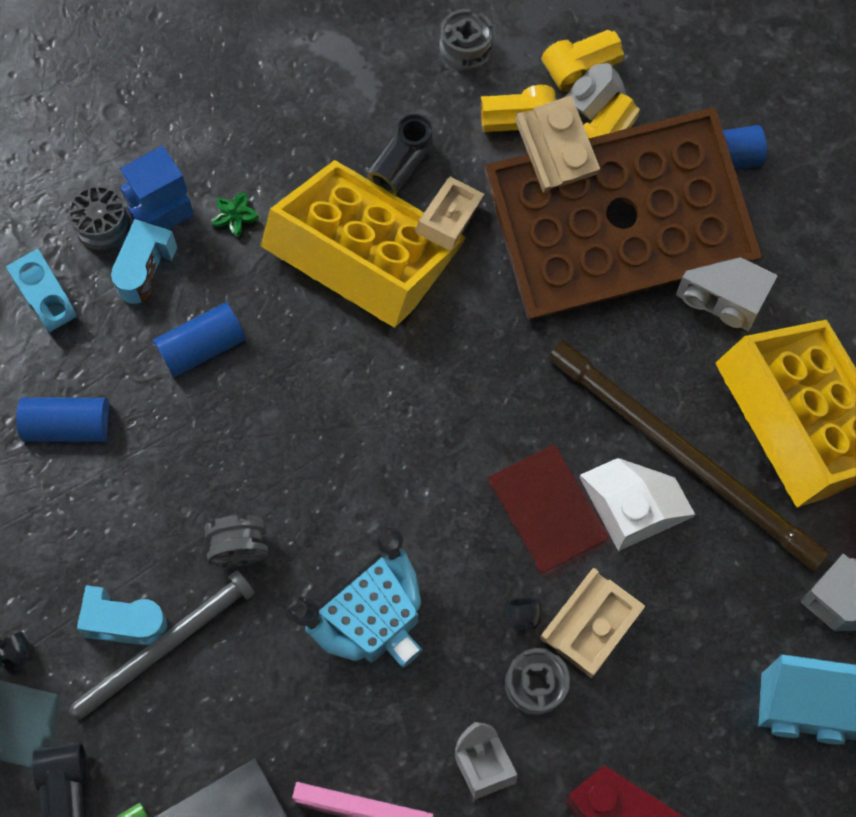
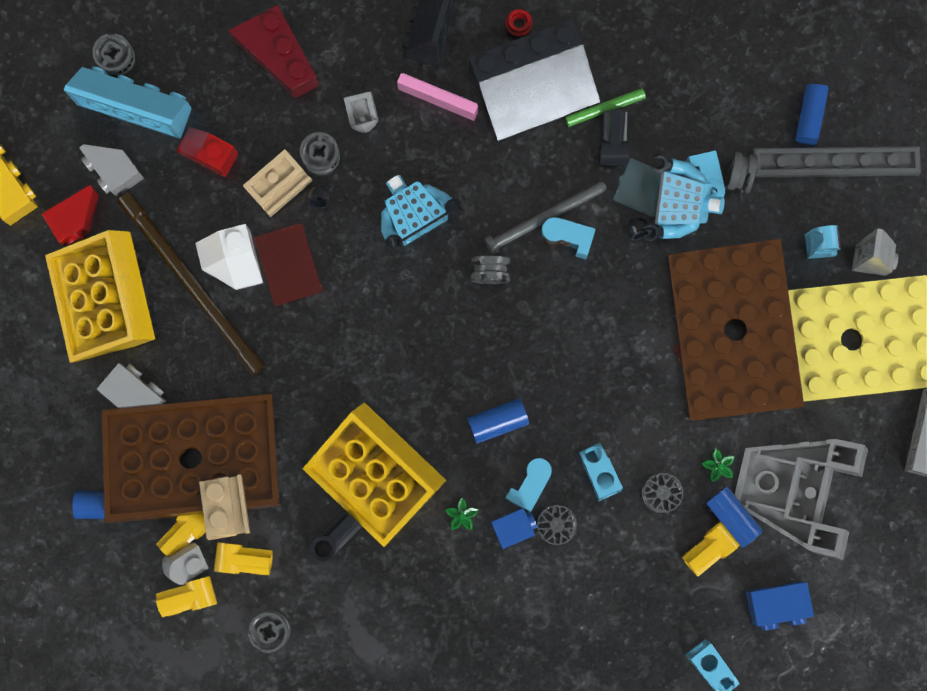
camera: 170 degrees left, 15 degrees up
blue brick [16,397,110,442] -> none
tan plate [415,176,484,251] -> none
none -> red slope [176,127,238,177]

